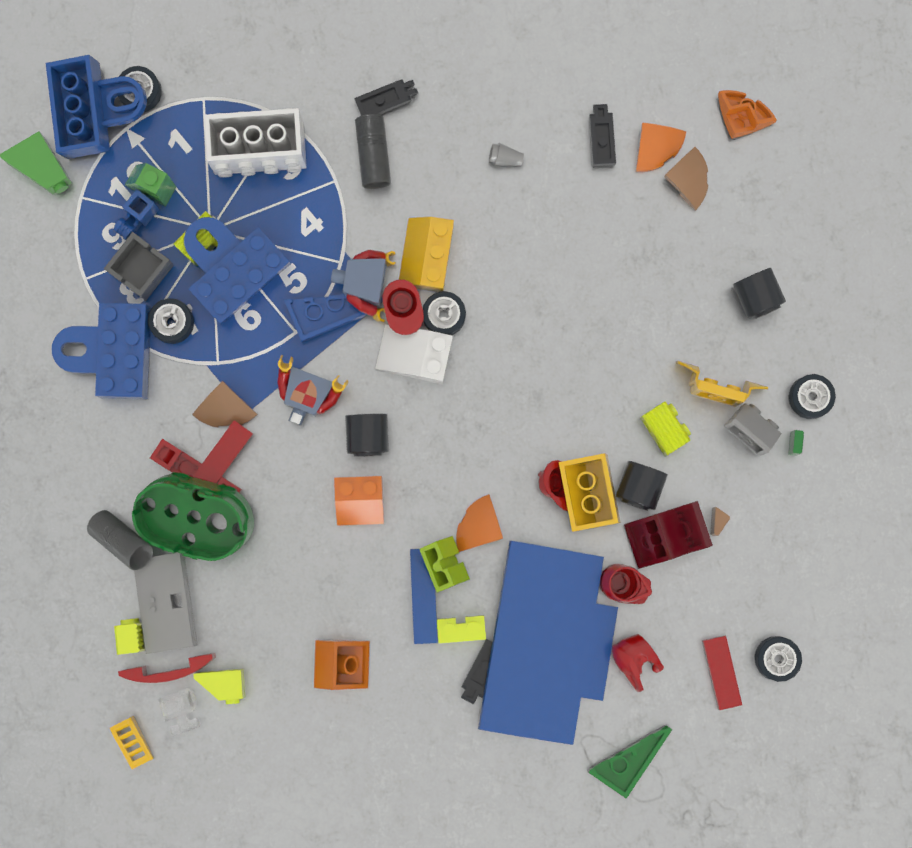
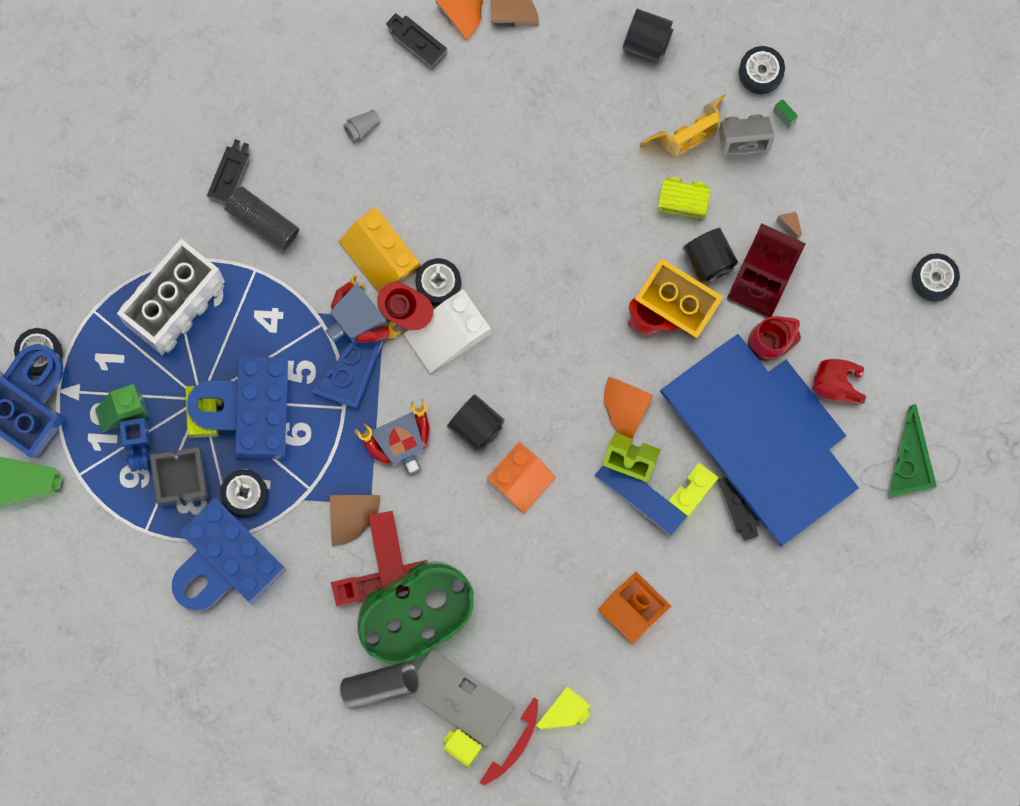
camera: 45 degrees left, 5 degrees down
red tile [702,635,742,710] -> none

